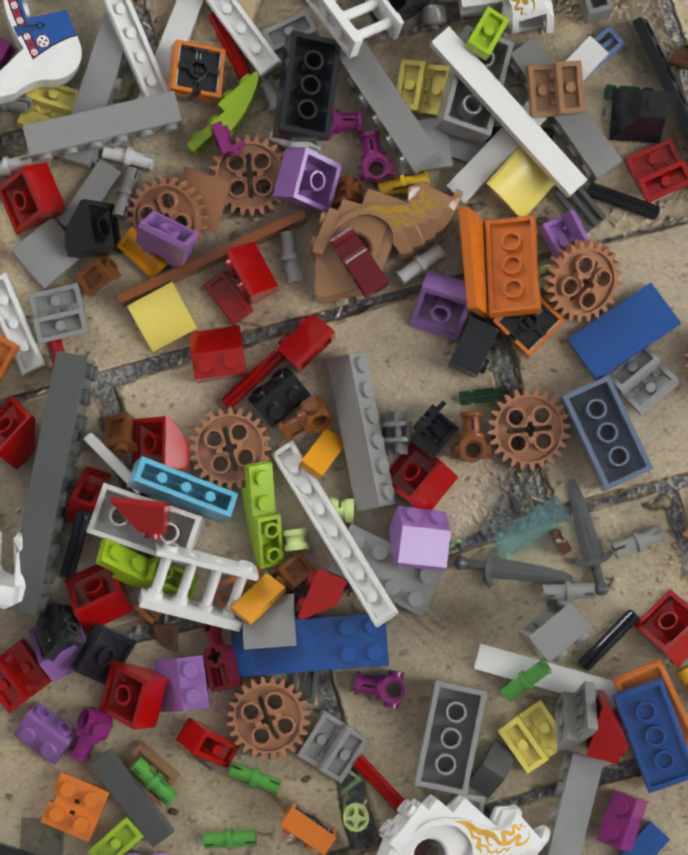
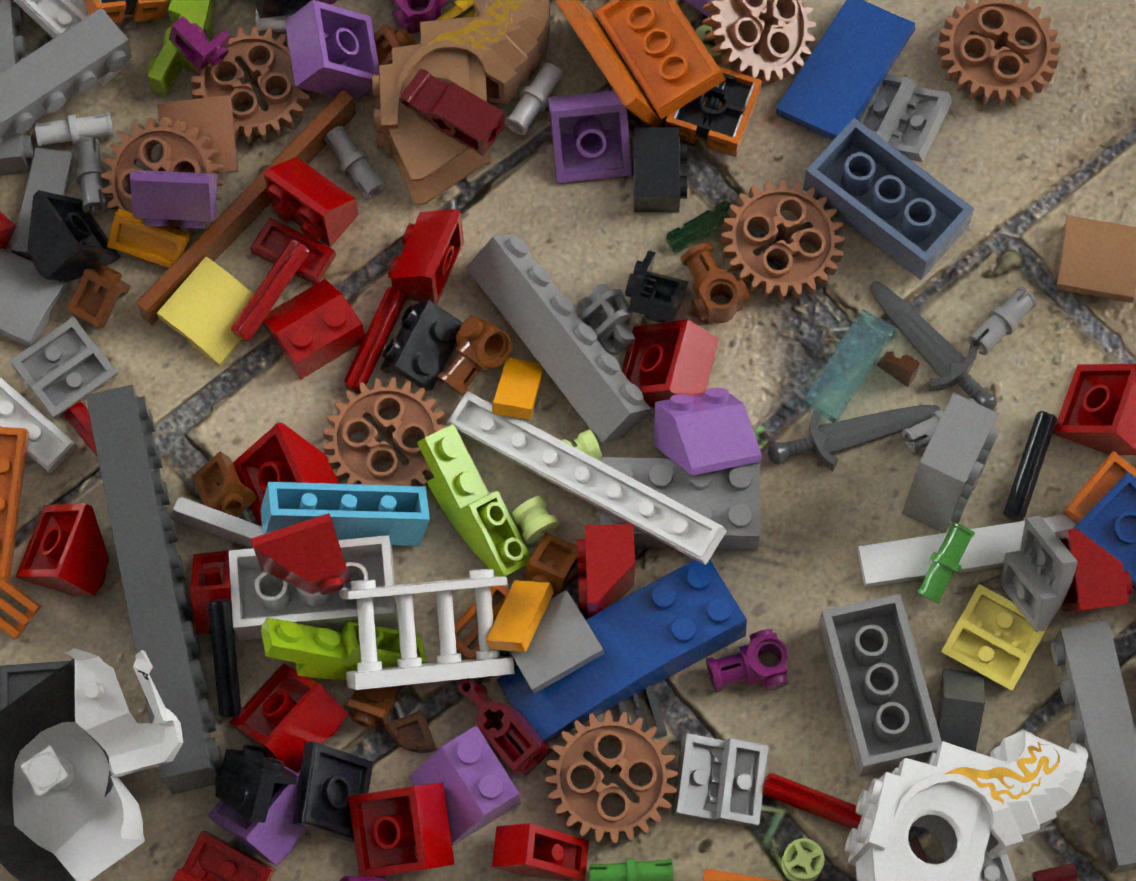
camera: 25 degrees left, 15 degrees down
none -> red axle [231,239,309,341]

